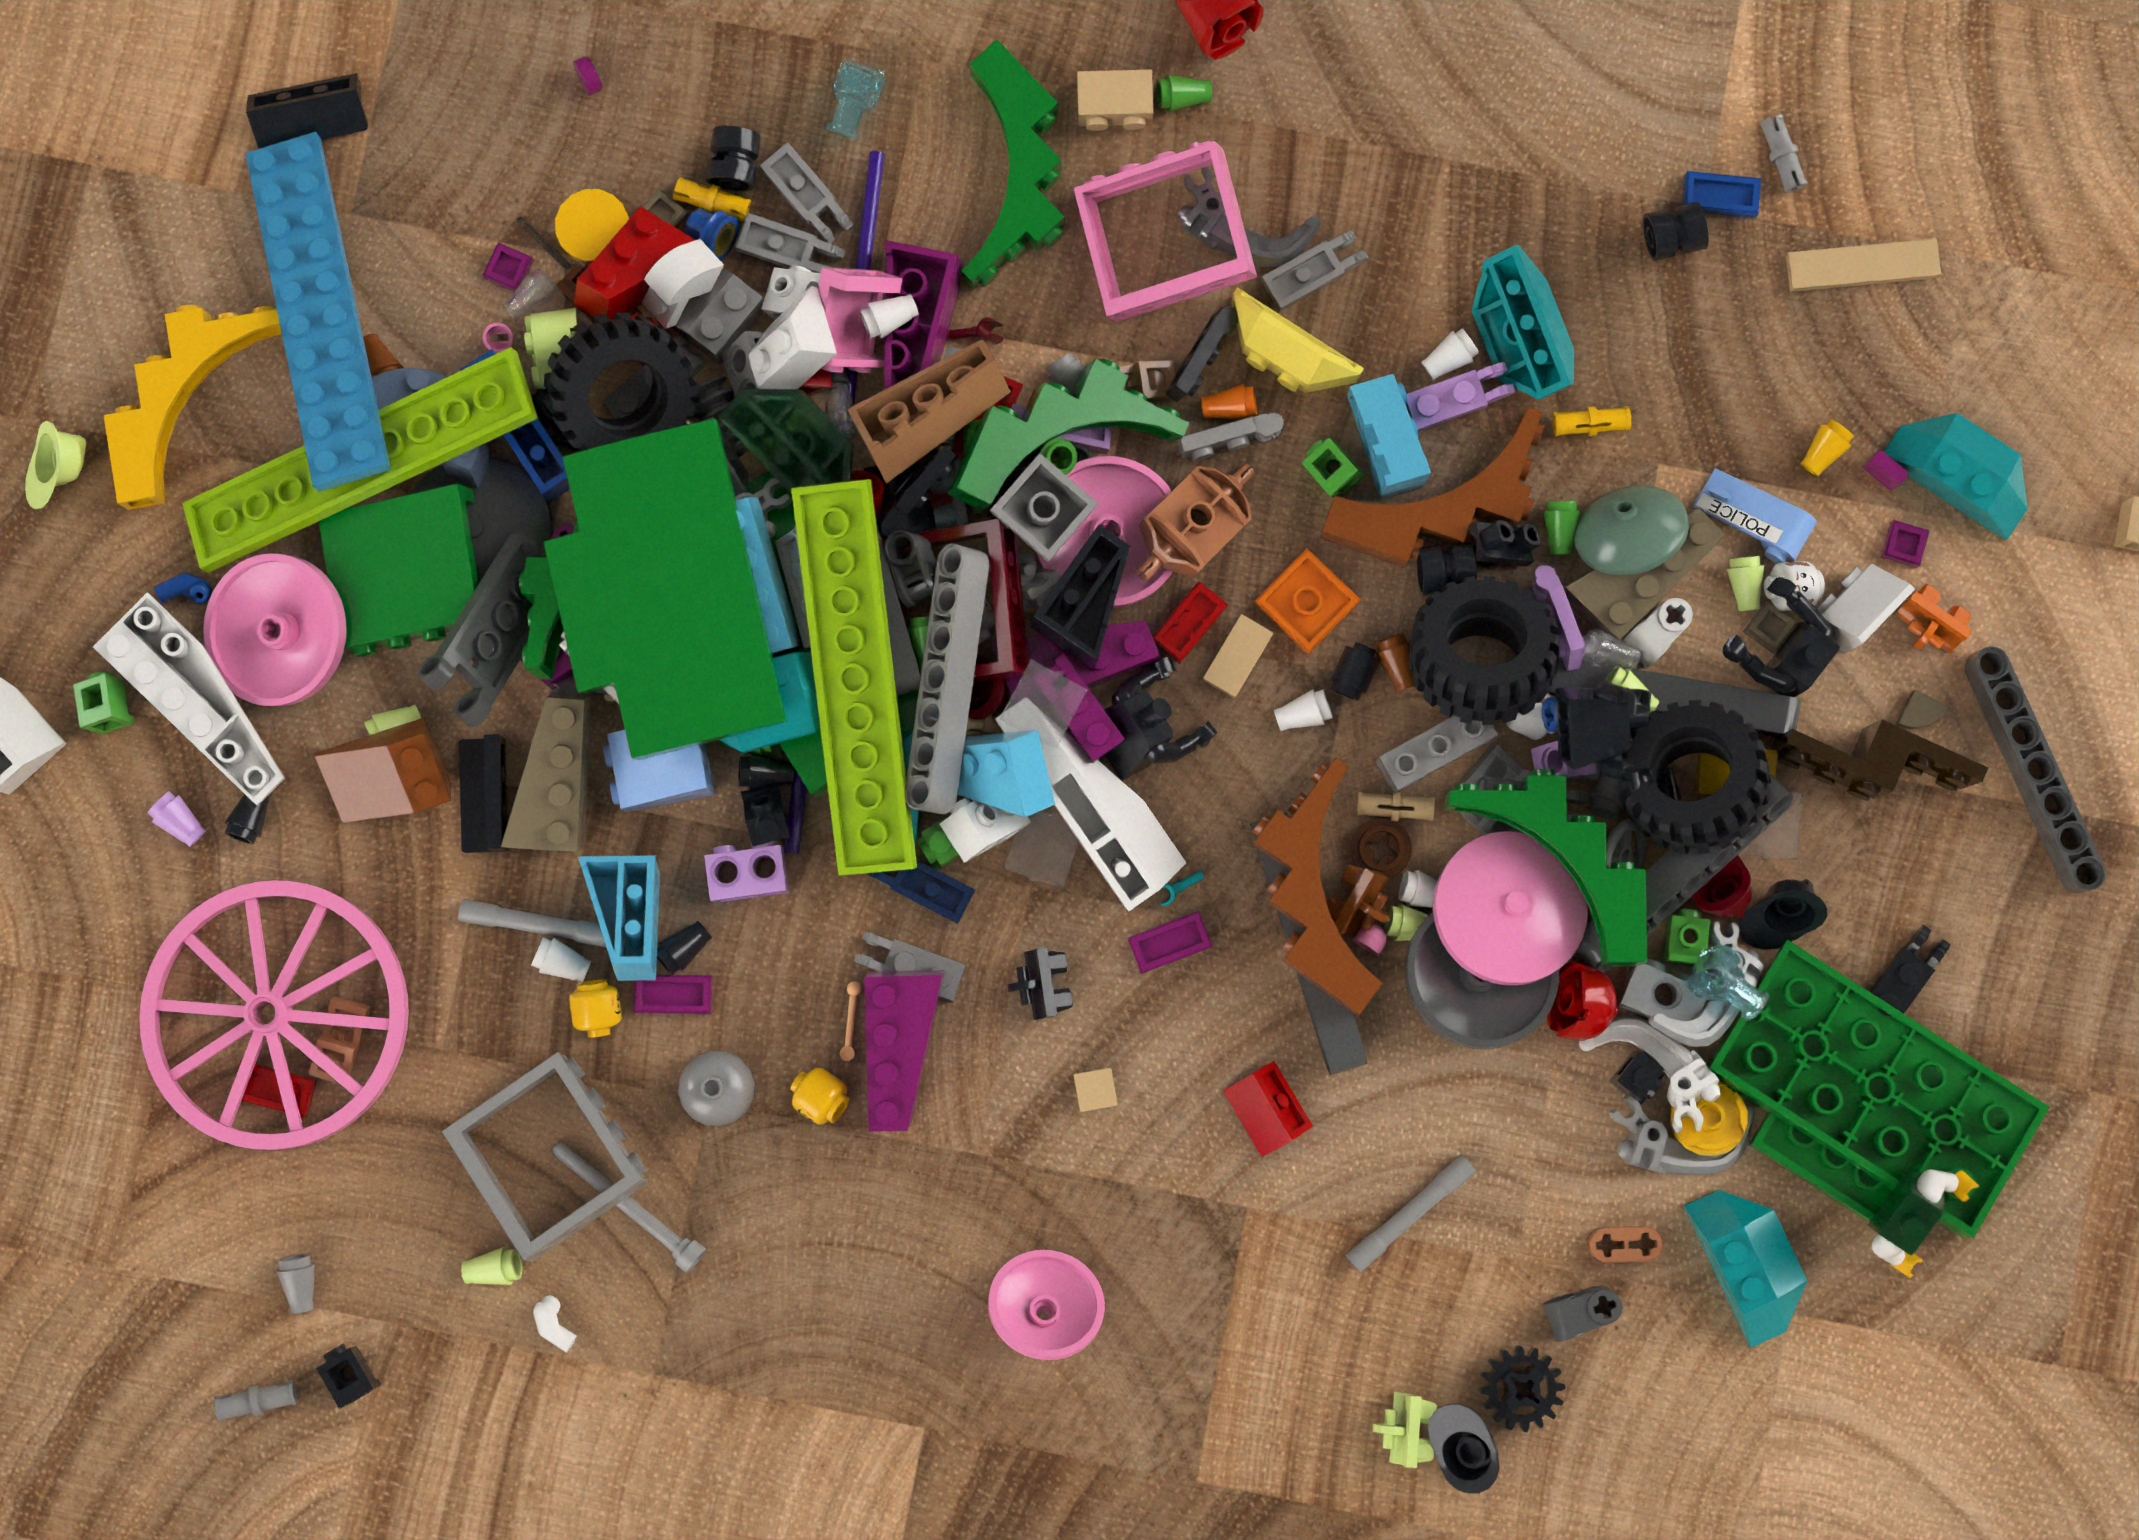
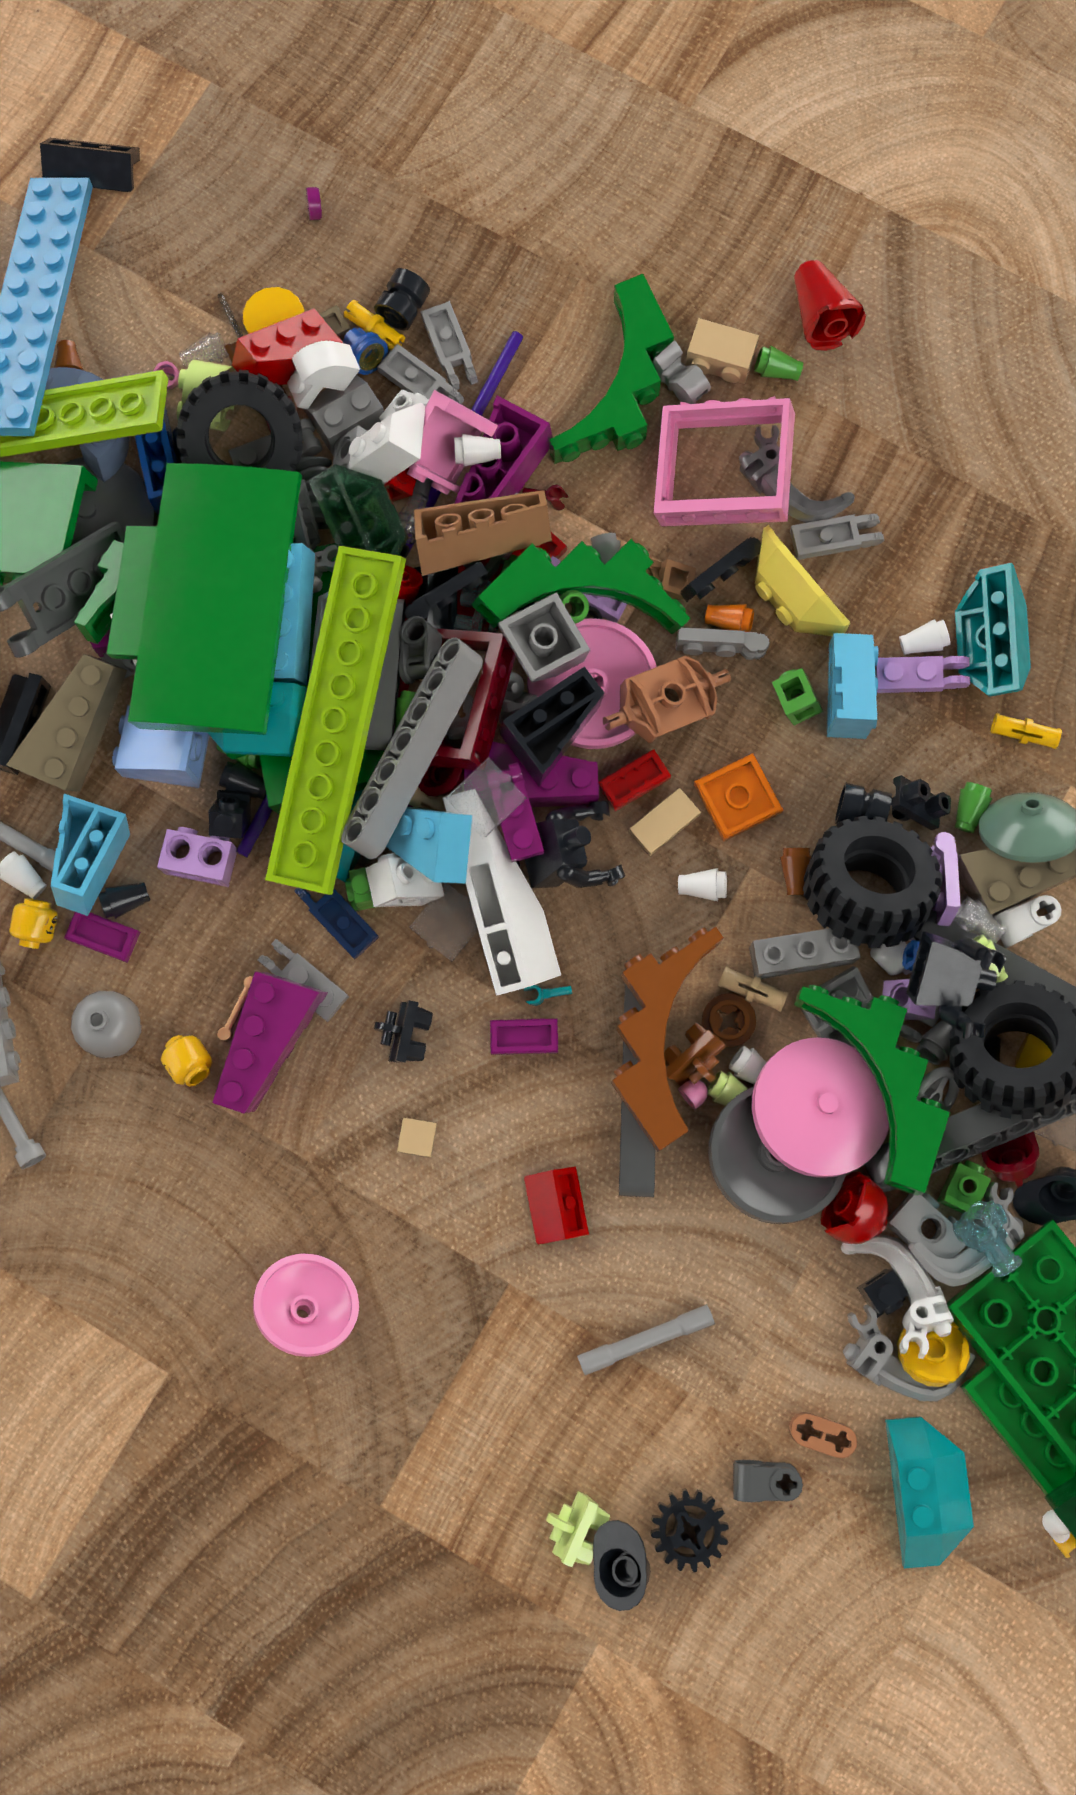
camera: 25 degrees right, 5 degrees down
magenta tile [482,242,534,294] -> none
clear light blue connector [825,59,887,141] -> none
dark orange arch [1320,407,1545,568] -> none
black brick [1331,642,1380,701] -> none
none -> light grey leg [653,340,711,404]

